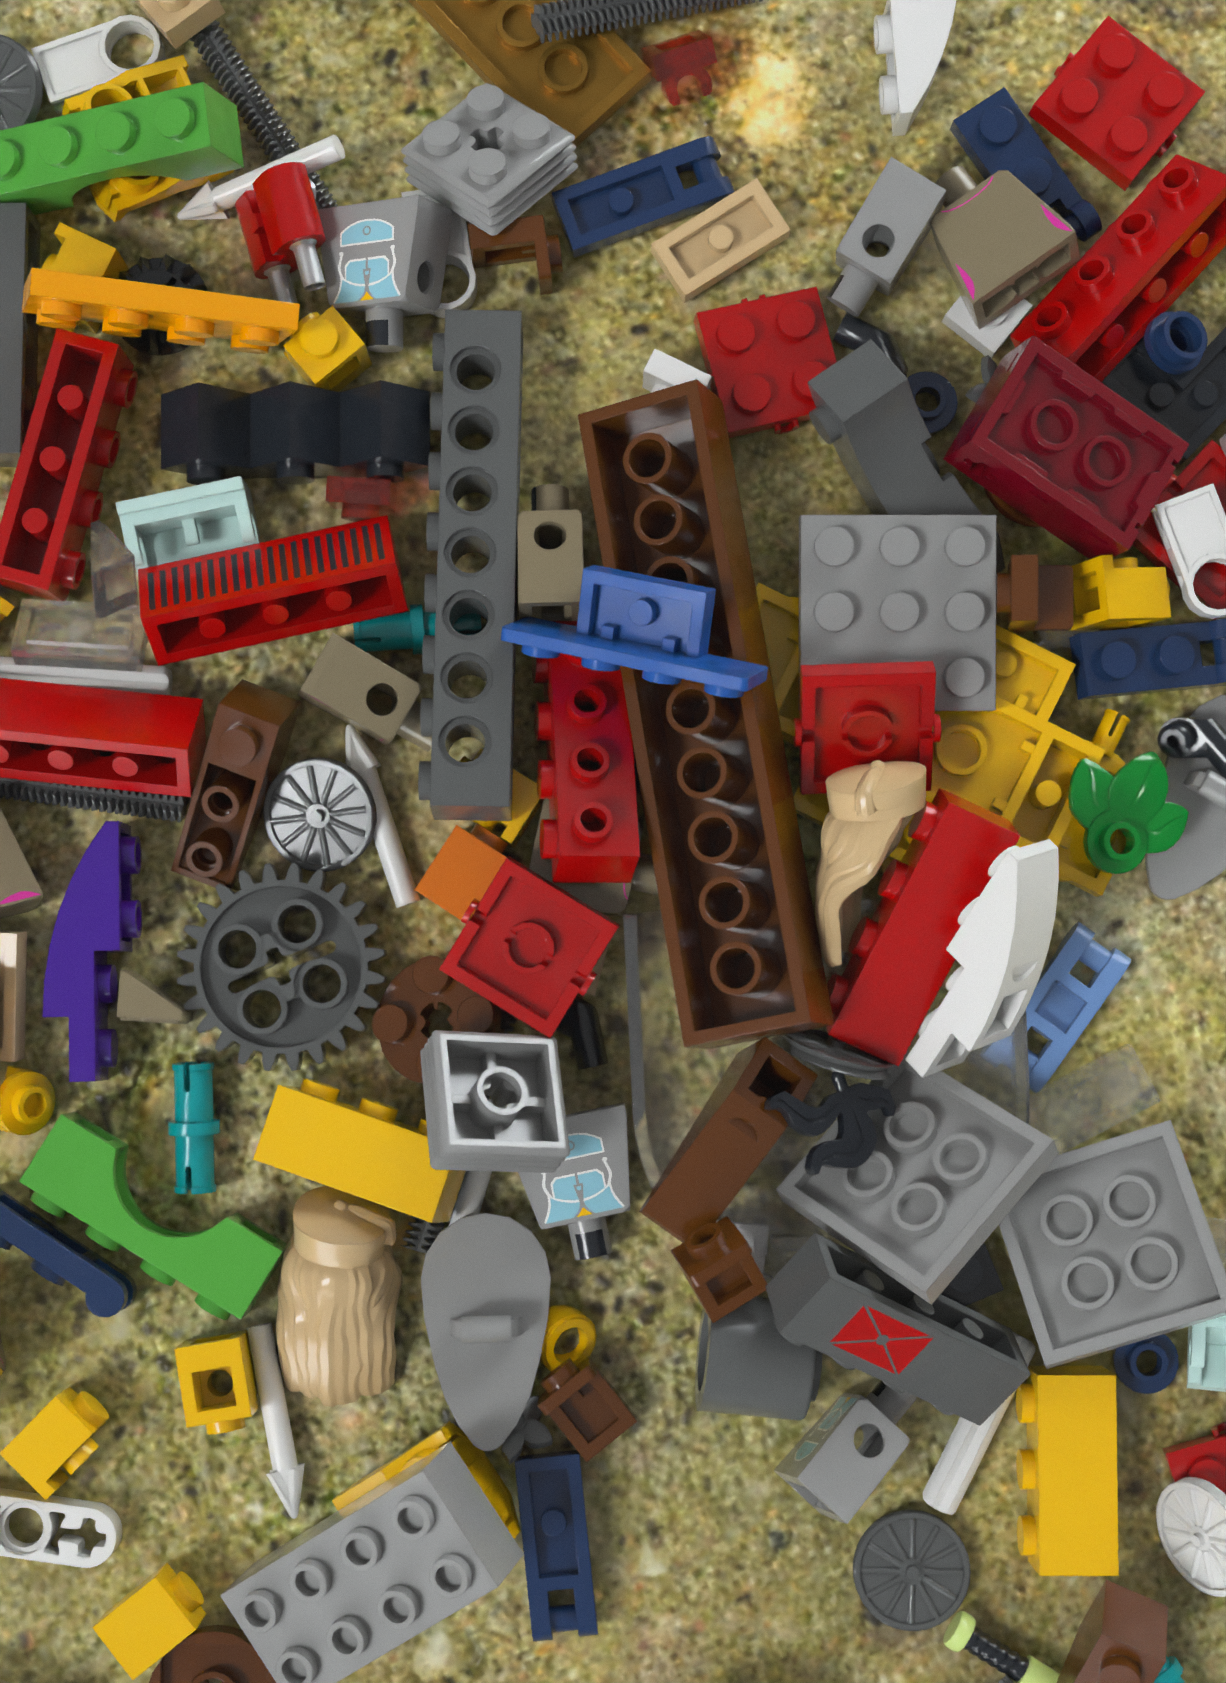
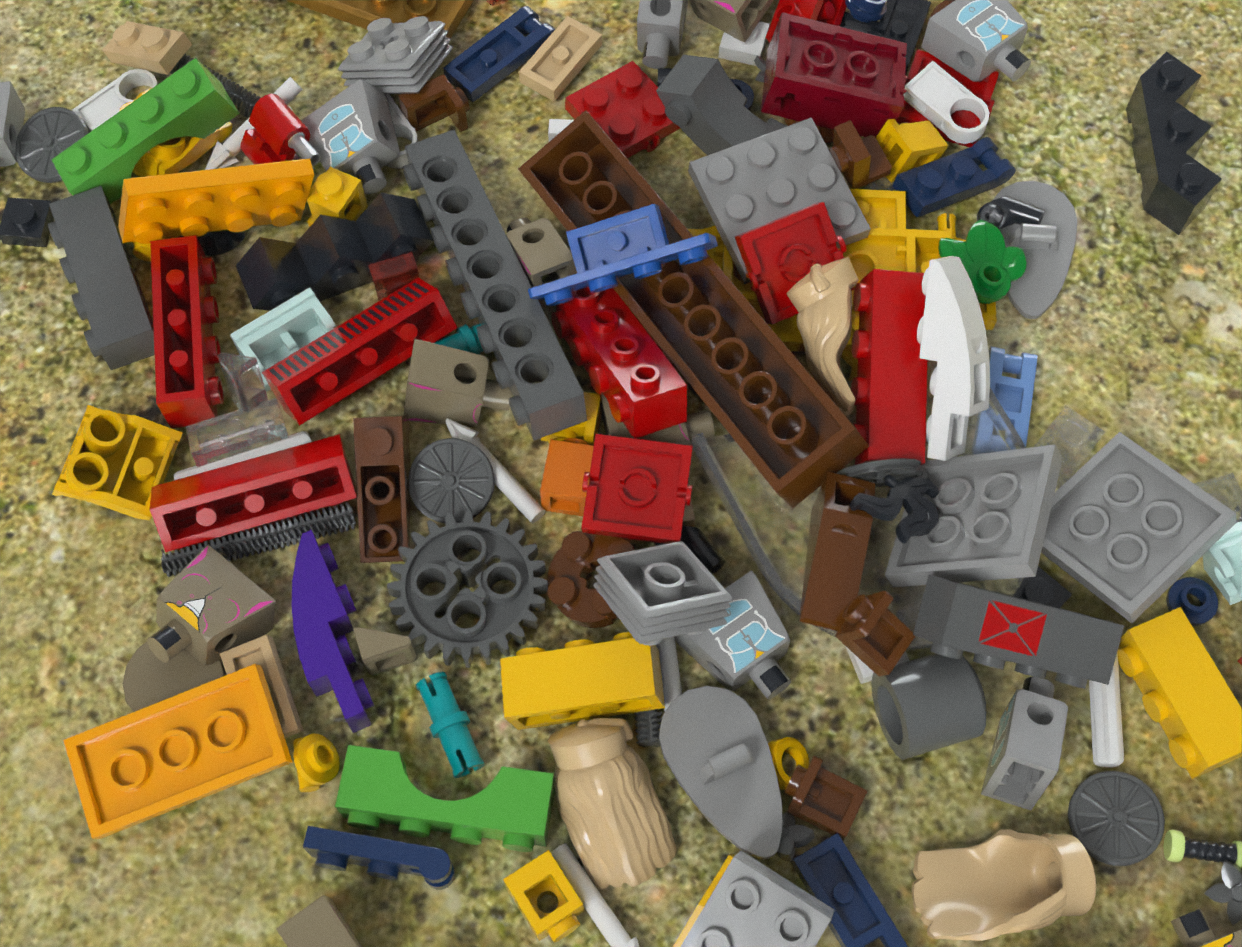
camera: 20 degrees left, 20 degrees down
none -> tan hair [912,829,1096,942]

